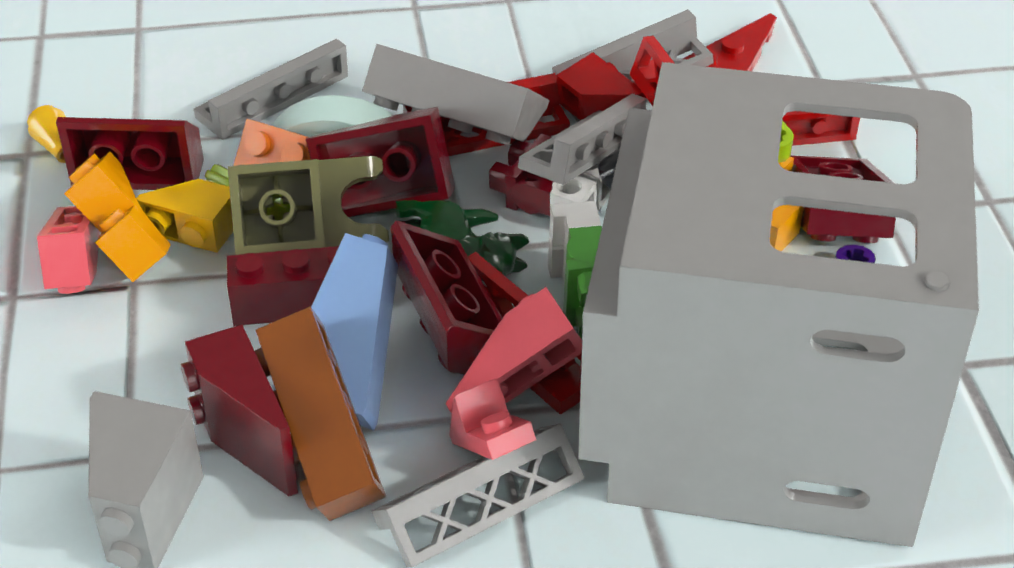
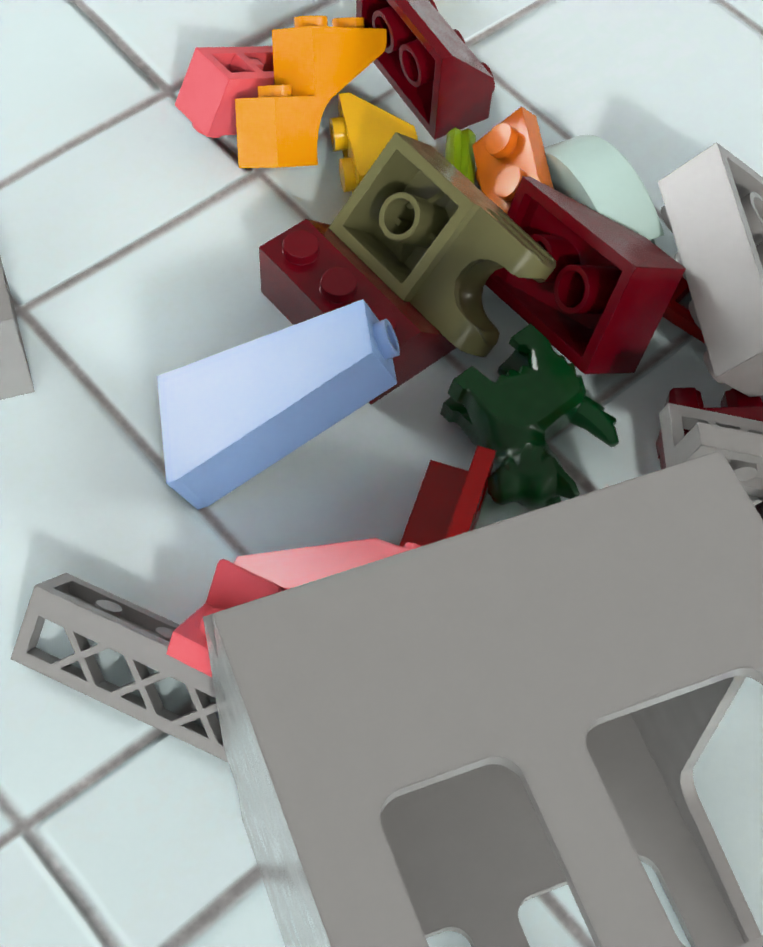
camera: 55 degrees right, 15 degrees up
dark red slope [181,325,298,496] -> none
light grey fence [194,38,348,140] -> none
dark orange brick [255,306,386,521] -> none
dark red slope [391,220,502,375] -> none

